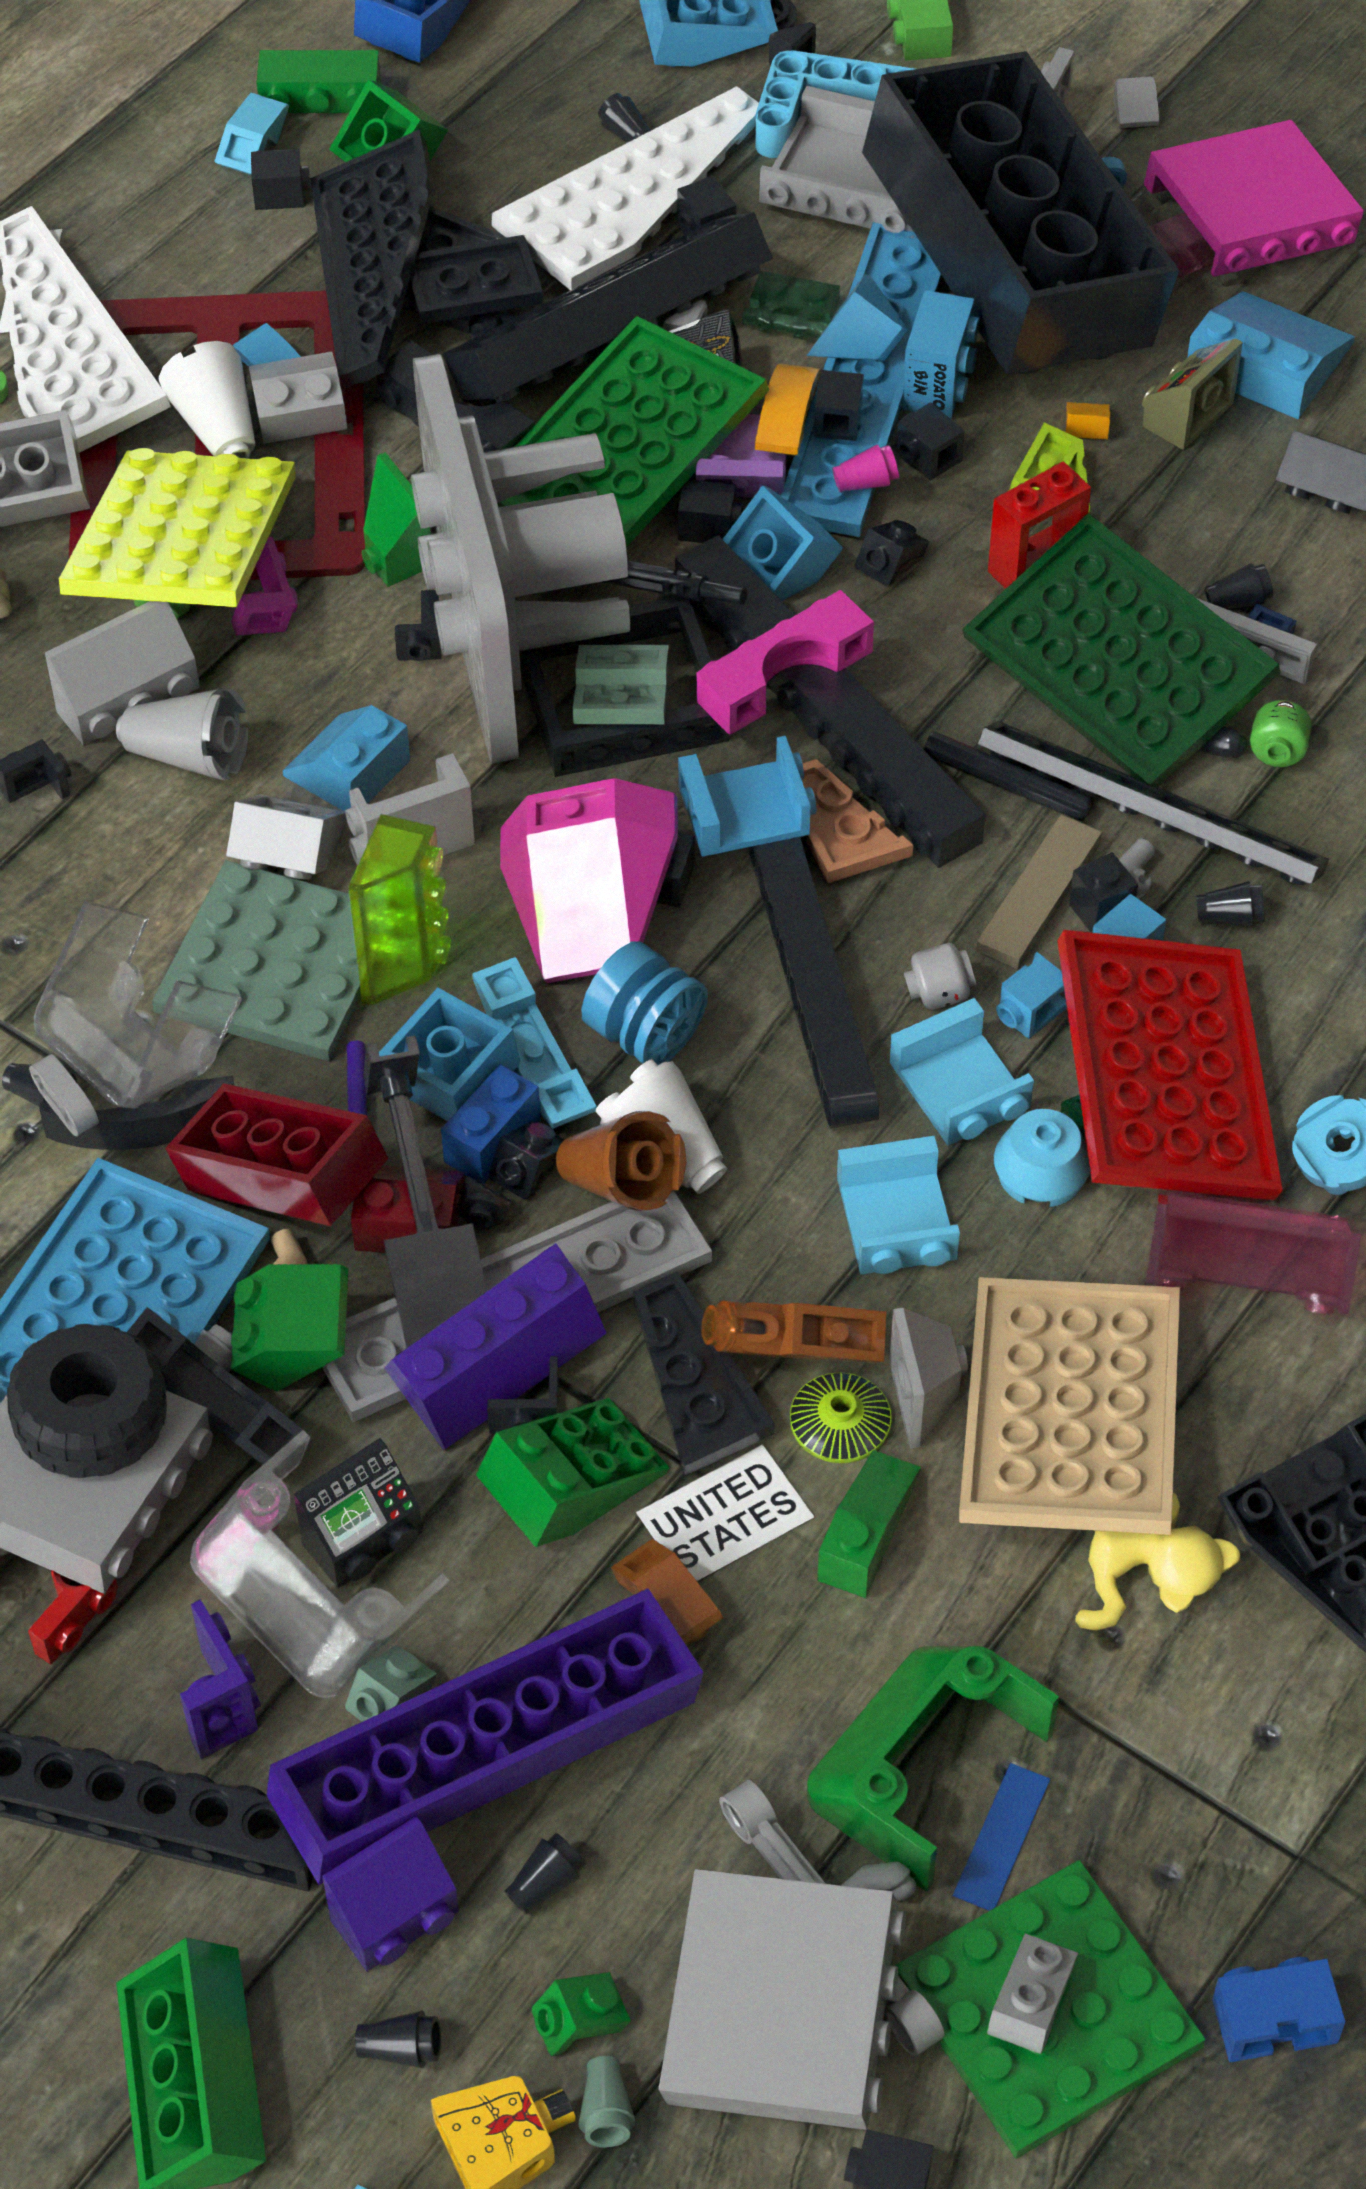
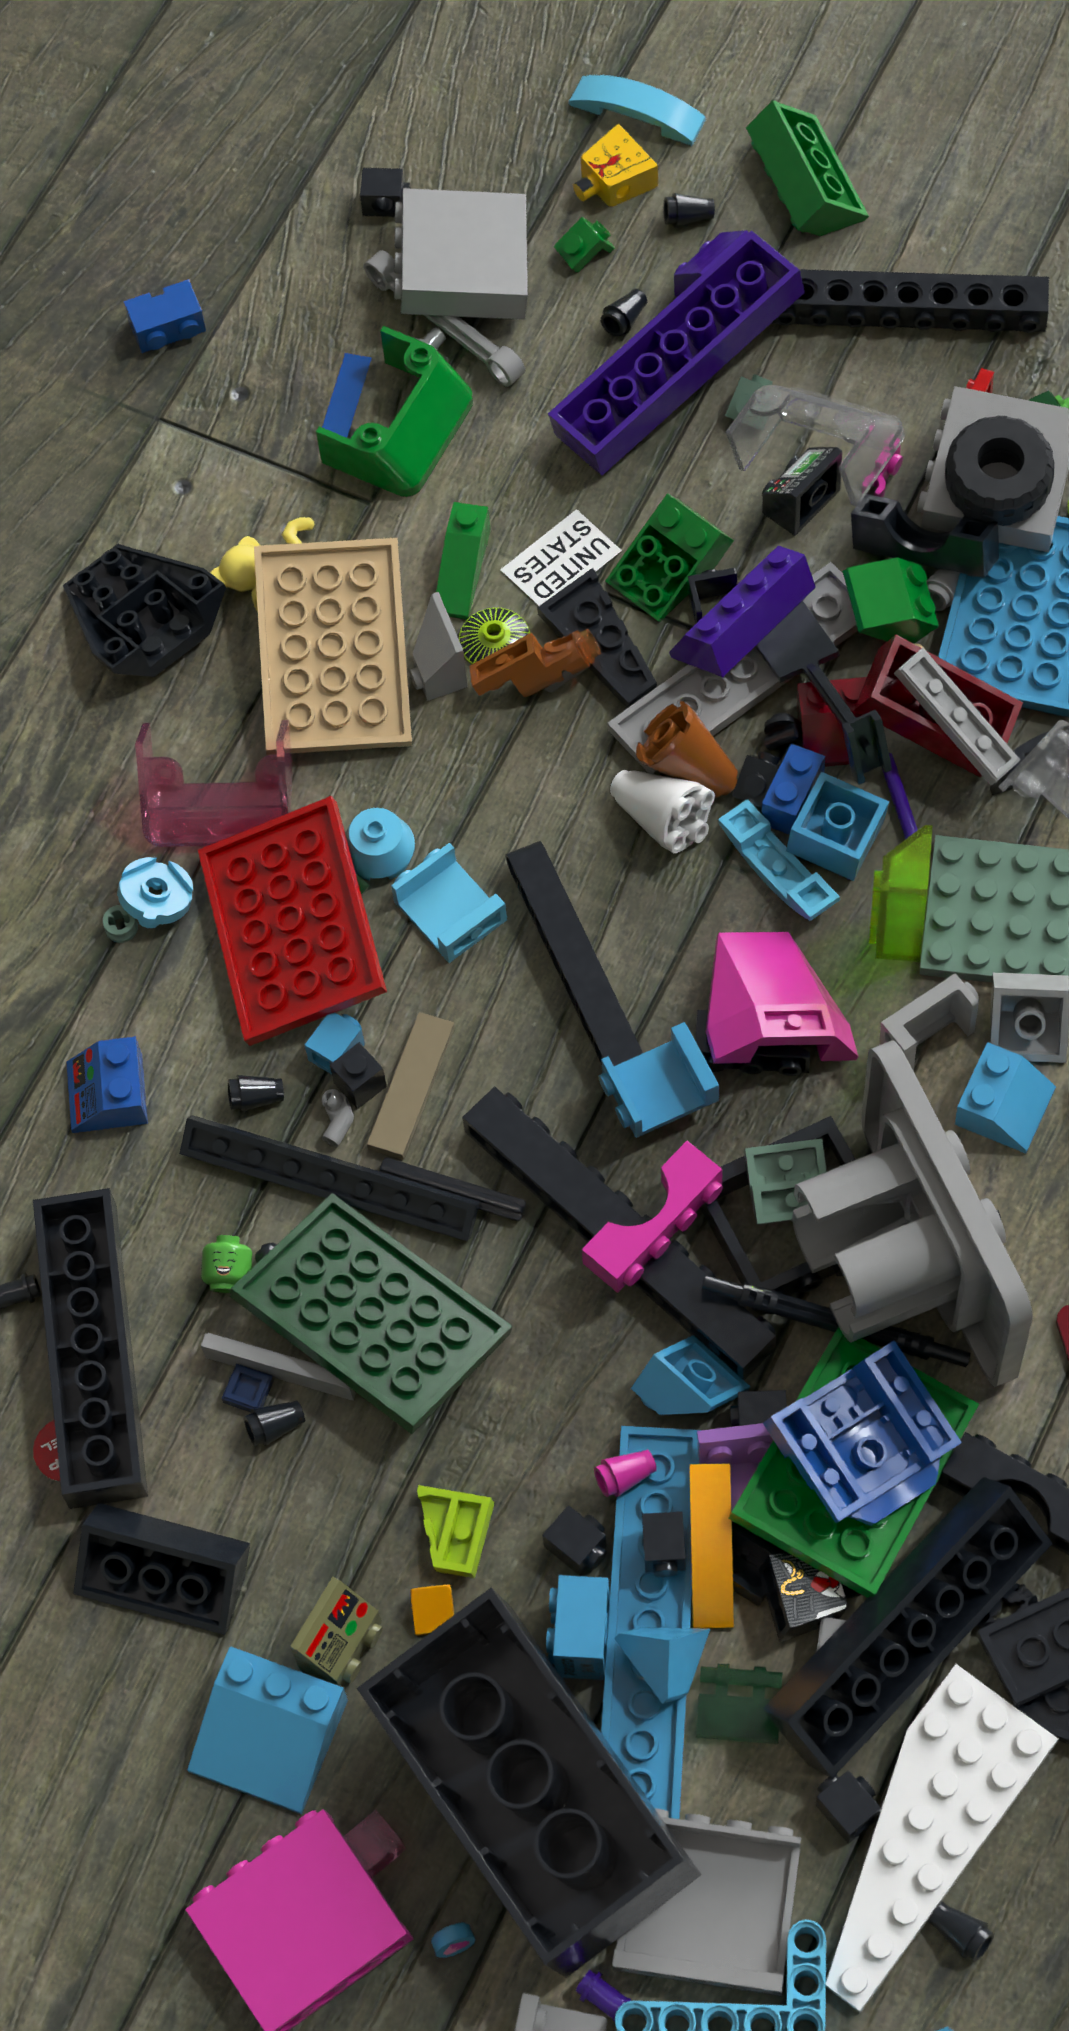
camera: 175 degrees right, 10 degrees up
dark purple bracket [180,1599,261,1759] -> none
green slope [362,452,431,587] -> none
sand green cone [578,2056,635,2147] -> none
dark azure wheel [581,941,708,1065] -> none
dark orange slope [610,1538,723,1644] -> none
nougat wing [802,759,913,883] -> none
medium azure panel [837,1136,960,1275] -> none
black bracket [855,520,930,586] -> none
green plate [894,1859,1206,2159] -> none
light grey head [904,943,977,1010] -> none
light grey plate [987,1934,1078,2054] -> none
red window [988,461,1091,589] -> none
dark azure window [996,952,1067,1039] -> none
none -> blue slope [763,1341,962,1526]
none -> light grey tile [894,648,1020,785]

